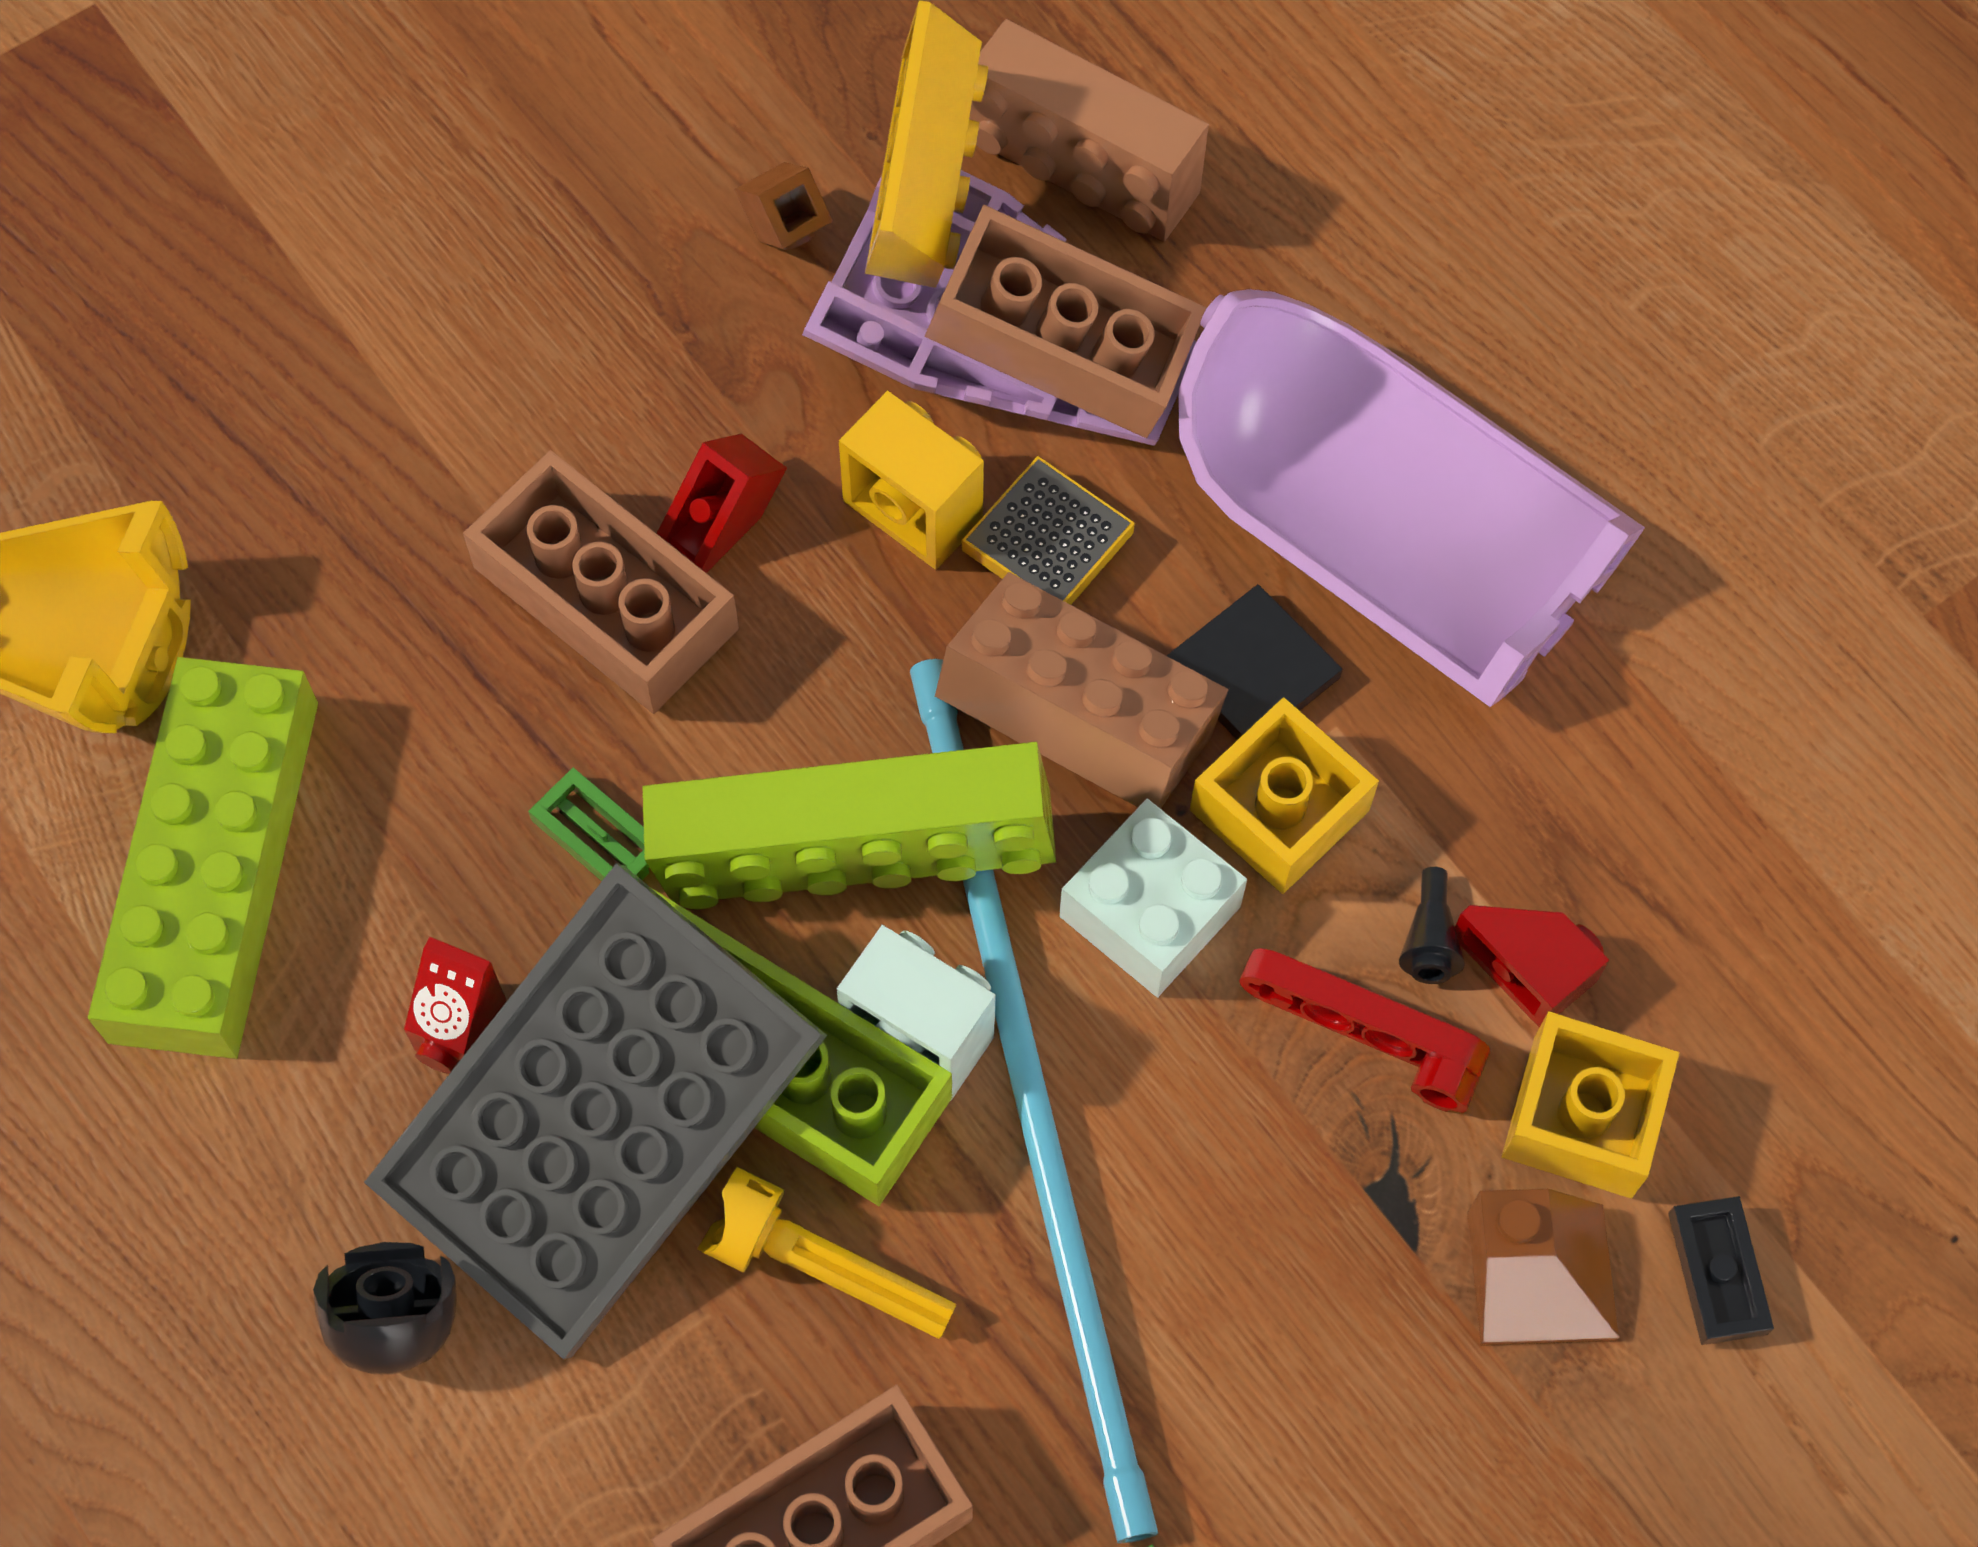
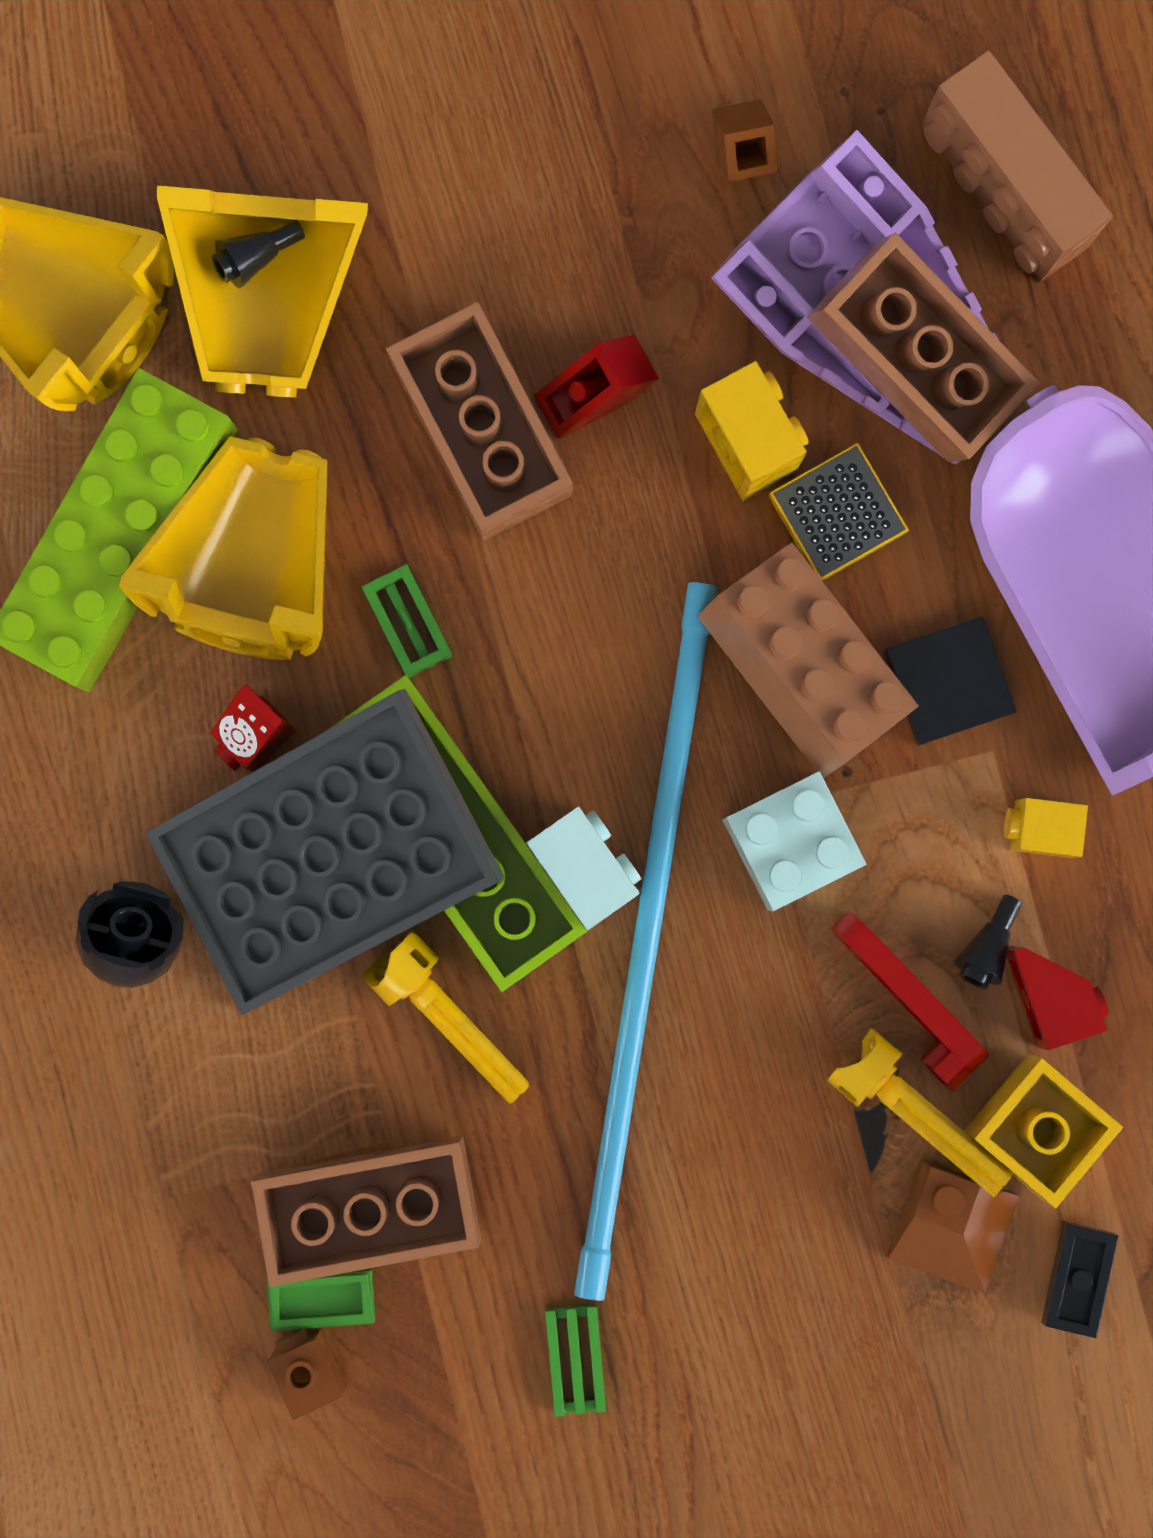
camera: 20 degrees right, 20 degrees up
lime brick [642,742,1056,909] -> none
yellow slope [865,0,988,288] -> none
yellow brick [1190,697,1379,894] -> none
none -> yellow cone [118,436,328,660]
none -> yellow cone [157,185,368,397]
none -> black cone [212,220,305,288]
none -> yellow piece [827,1028,1013,1198]
none -> yellow brick [1004,798,1088,858]

